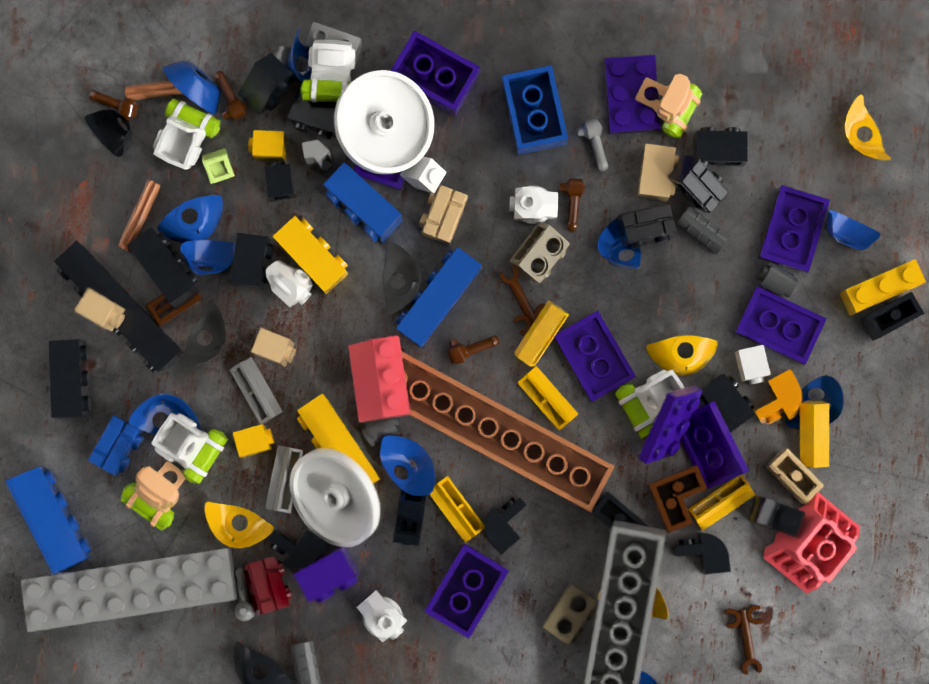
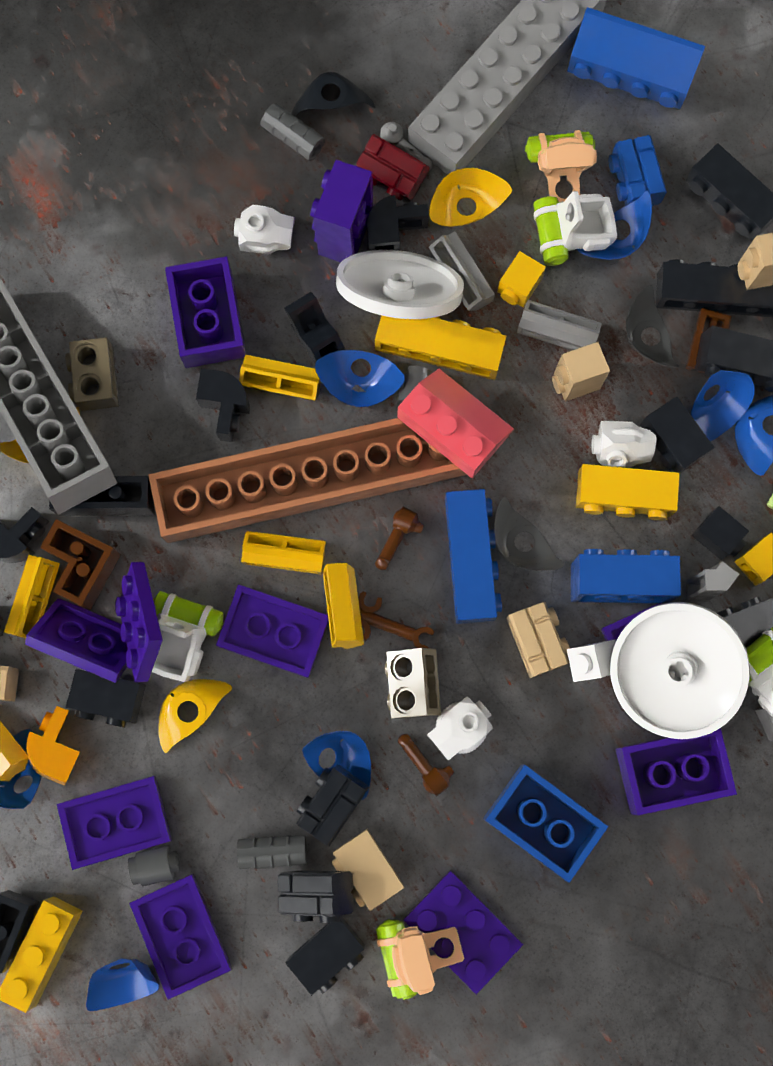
camera: 140 degrees right, 5 degrees down
light grey piece [576,118,608,171] -> none
white brick [735,345,771,385] -> none

